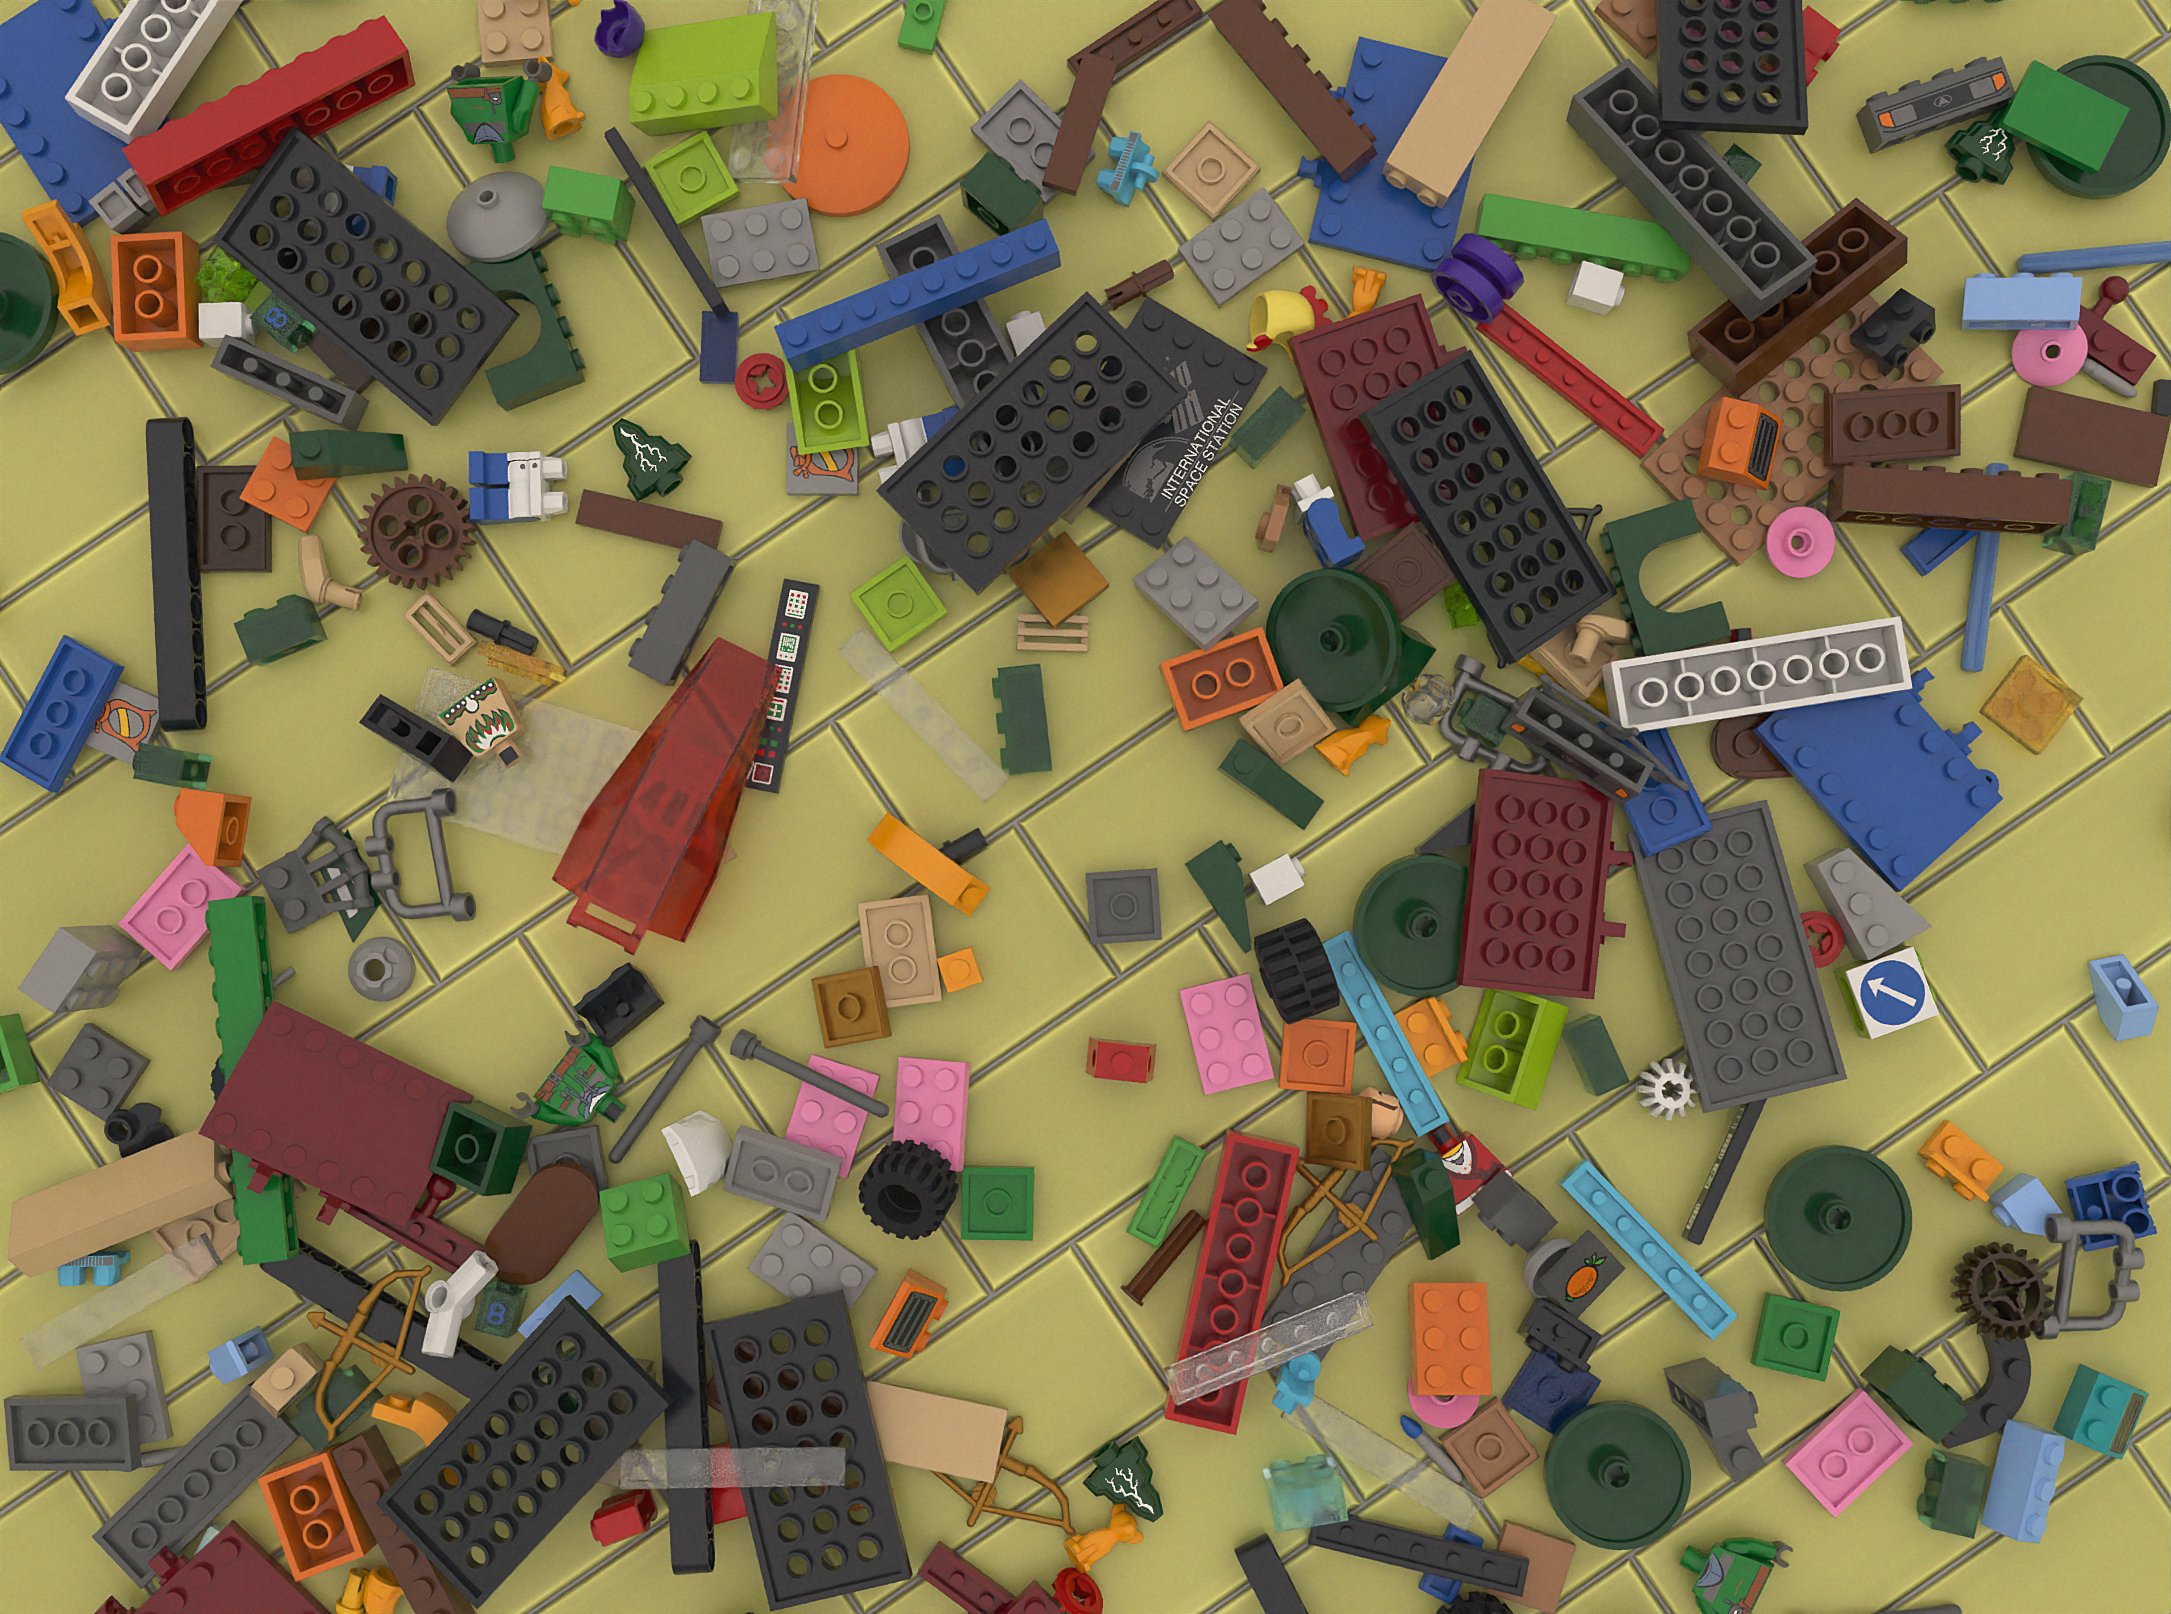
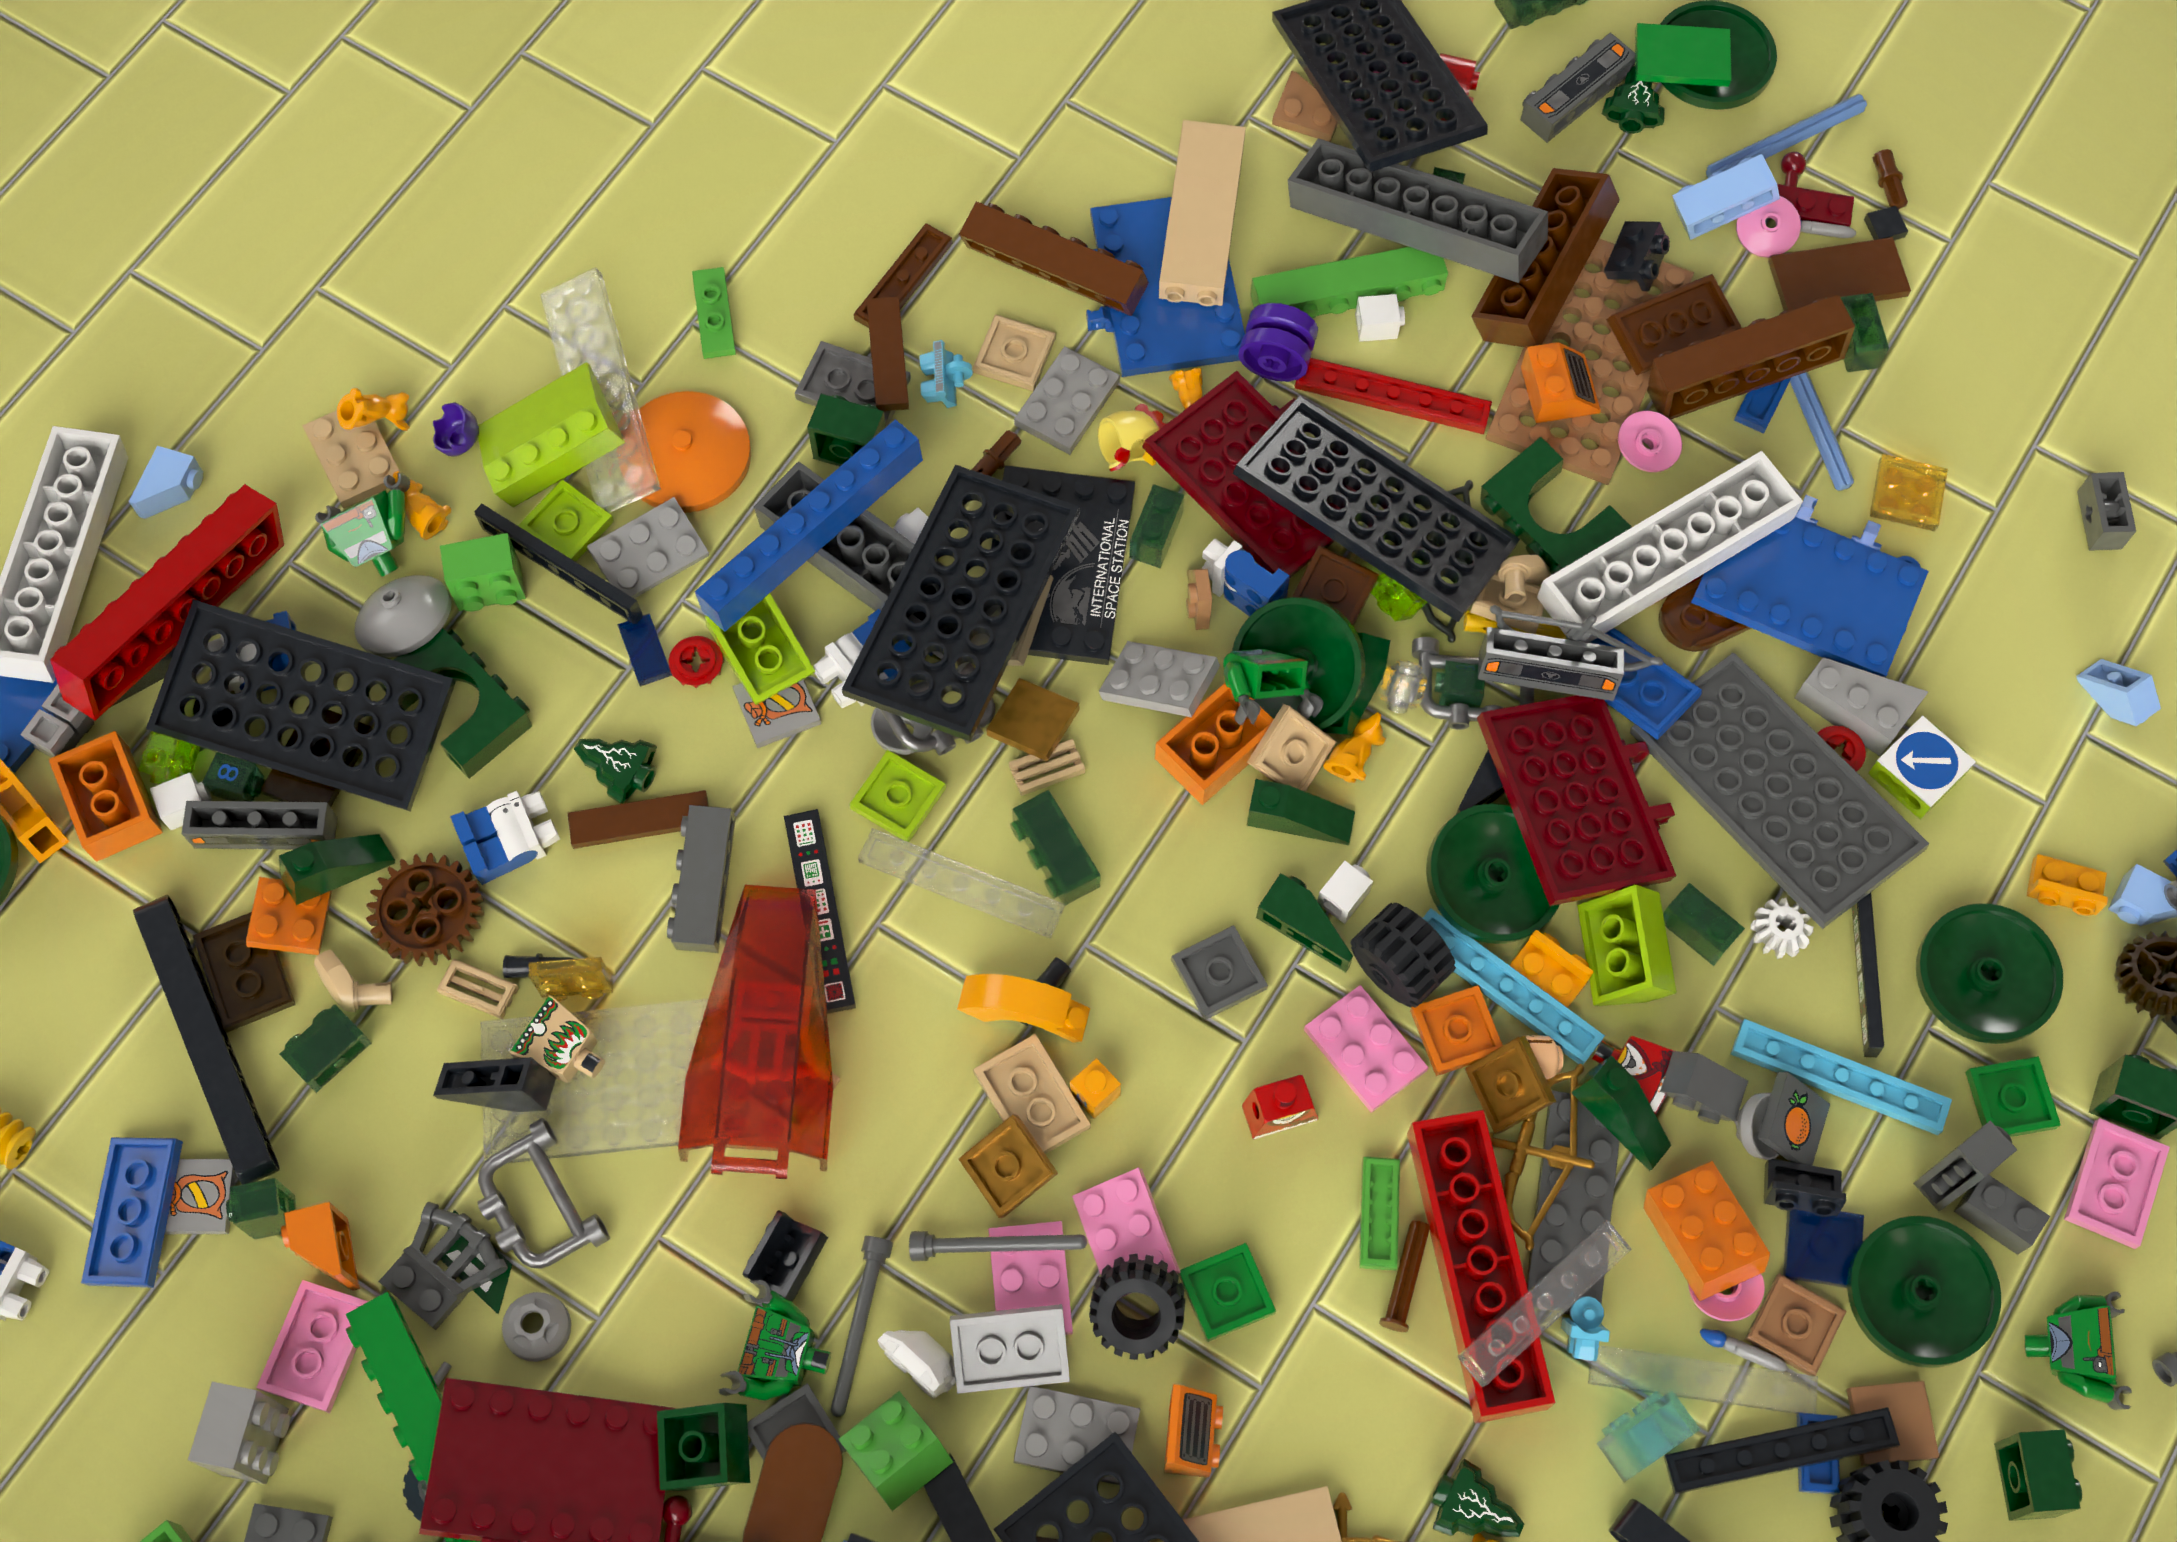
camera: 25 degrees left, 20 degrees down
none -> green torso [1223,649,1323,725]

